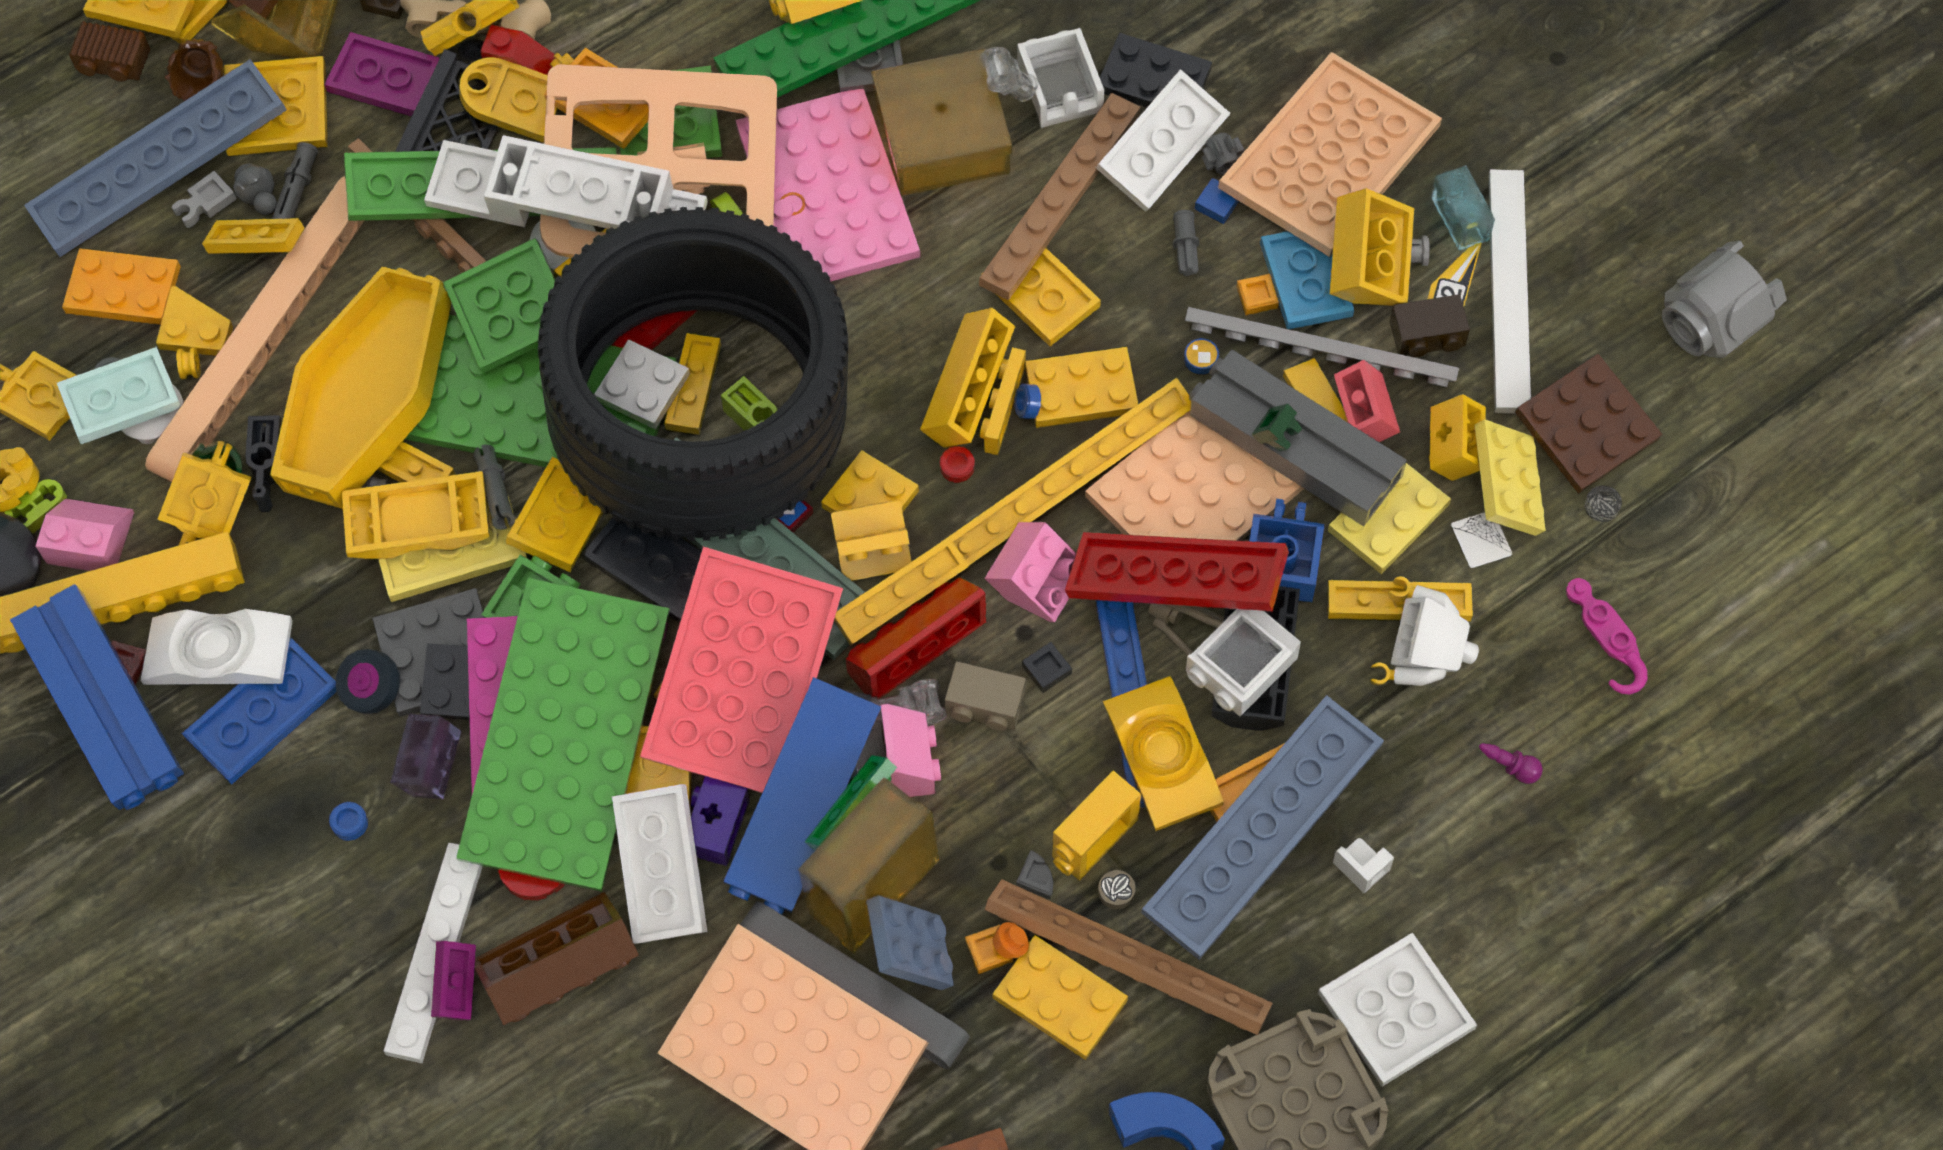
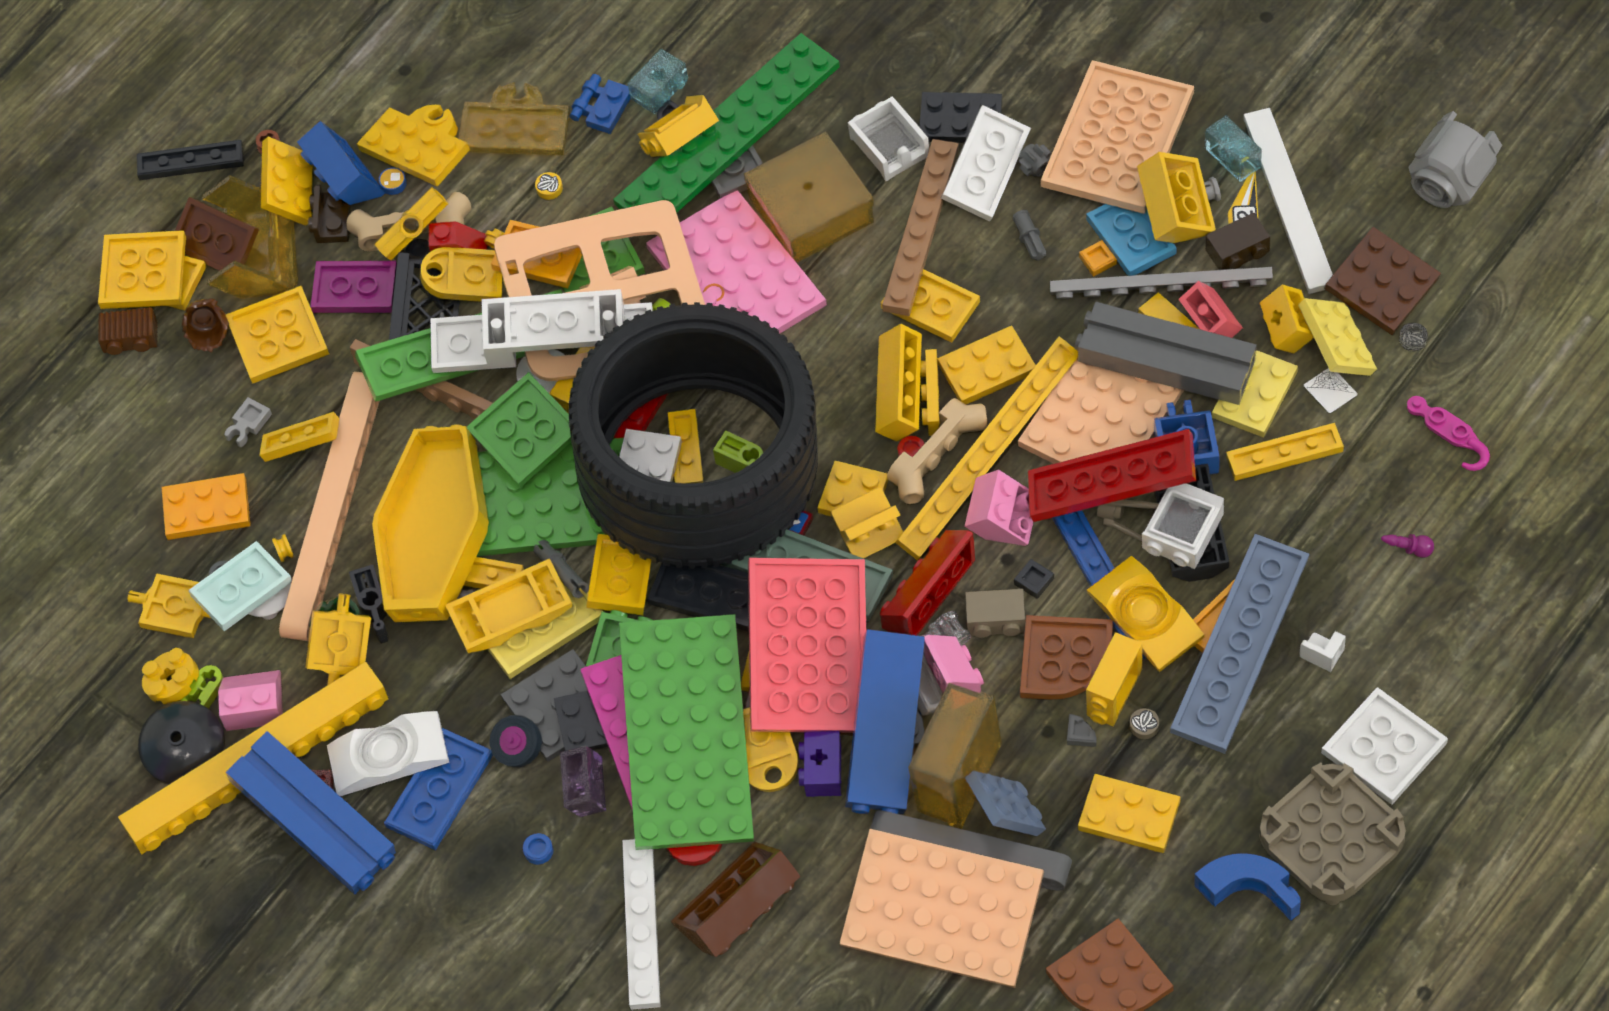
camera: 10 degrees left, 5 degrees down
sand blue plate [24,59,287,257] -> none
yellow wing [156,286,233,356] -> none
dark grey animal [233,163,277,215] -> none
dark grey pin [272,142,318,219] -> none
magenta plate [431,941,476,1021] -> none
white plate [612,784,707,944] -> none
green plate [805,755,897,855] -> none
yellow plate [834,537,969,646] -> none
light orange tile [965,925,1013,974] -> none
clear connector [980,47,1038,102] -> none
medium nougat plate [985,879,1273,1035] -> none
orange plate [993,922,1029,959] -> none
blue tile [1014,384,1041,419] -> none
tile [1184,338,1219,374] -> none
blue tile [1195,178,1239,224] -> none
dark green tile [1251,403,1302,452] -> none
white torso [1370,576,1479,686] -> none
none -> tile [535,172,563,200]
none -> tan plate [887,398,987,504]
none -> dark orange plate [1020,615,1113,699]

